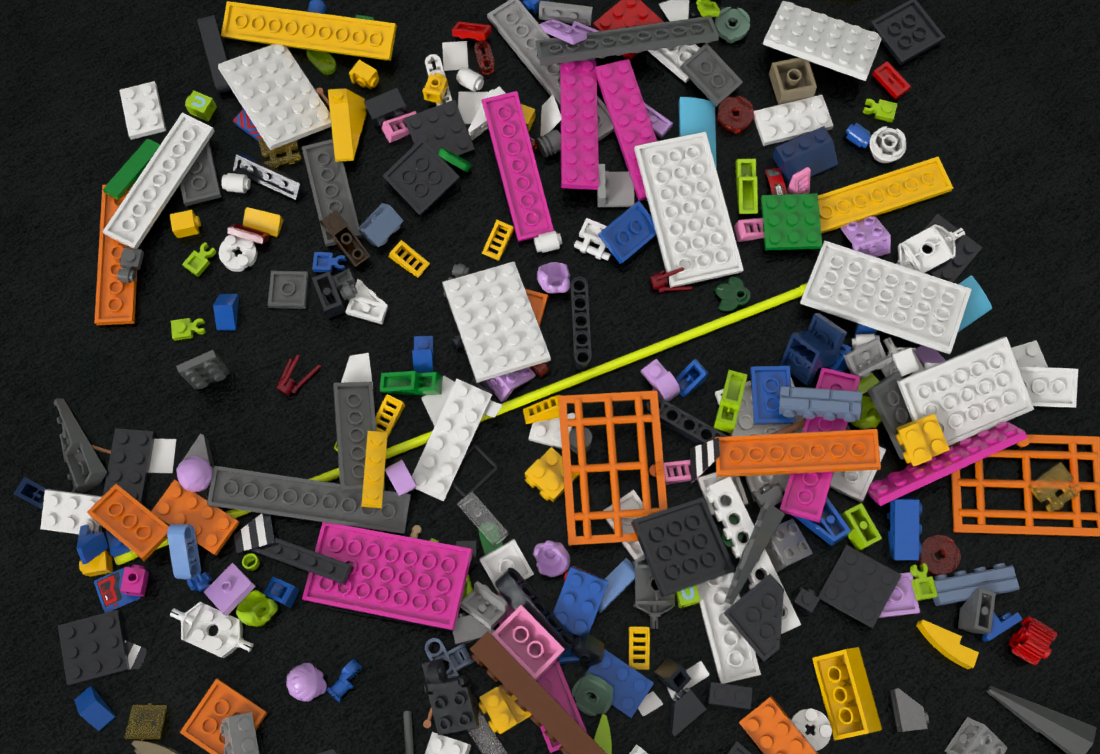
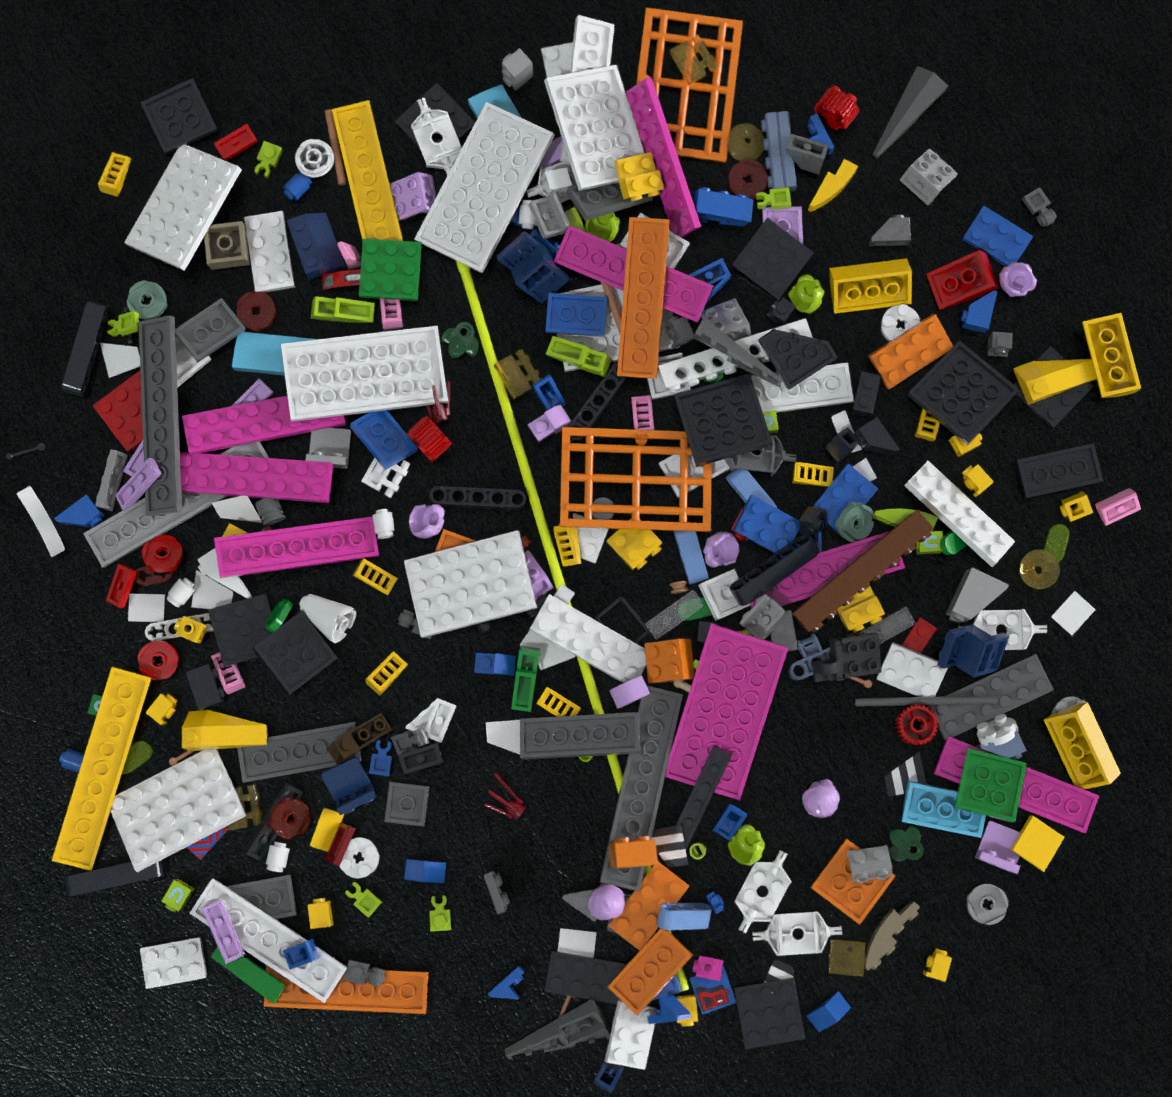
camera: 85 degrees left, 10 degrees up
lavender plate [204,563,255,616] -> none
blue connector [327,659,362,702] -> none
sand blue brick [357,203,403,247] -> none
yellow plate [361,431,387,508] -> none
bright pink slope [491,605,565,681] -> none
sticker [690,438,720,484] -> none
sand blue brick [779,386,862,422] -> none
lime brick [840,503,882,551] -> none
none -> red plate [138,639,179,680]
none -> red plate [142,535,183,573]
none -> lavender tile [202,899,246,964]
none -> clear red plate [269,798,311,839]
none -> blue slope [283,939,319,970]
none -> white cone [299,594,356,643]
none -> dark blue bracket [321,757,376,815]
none -> nougat bar [325,110,346,186]
none -> red brick [406,416,452,462]
none -> blue slope [488,965,524,999]
none -> clear yellow plate [494,349,541,399]
none -> light grey brick [502,48,533,90]
none -> orange brick [609,836,658,868]
none -> orange brick [644,639,694,683]
none -> medium nougat bush [670,581,689,594]
none -> medium blue beam [674,531,709,585]
none -> clear yellow dish [727,123,764,162]
none -> white plate [752,911,842,956]
none -> lime hair [788,275,824,314]

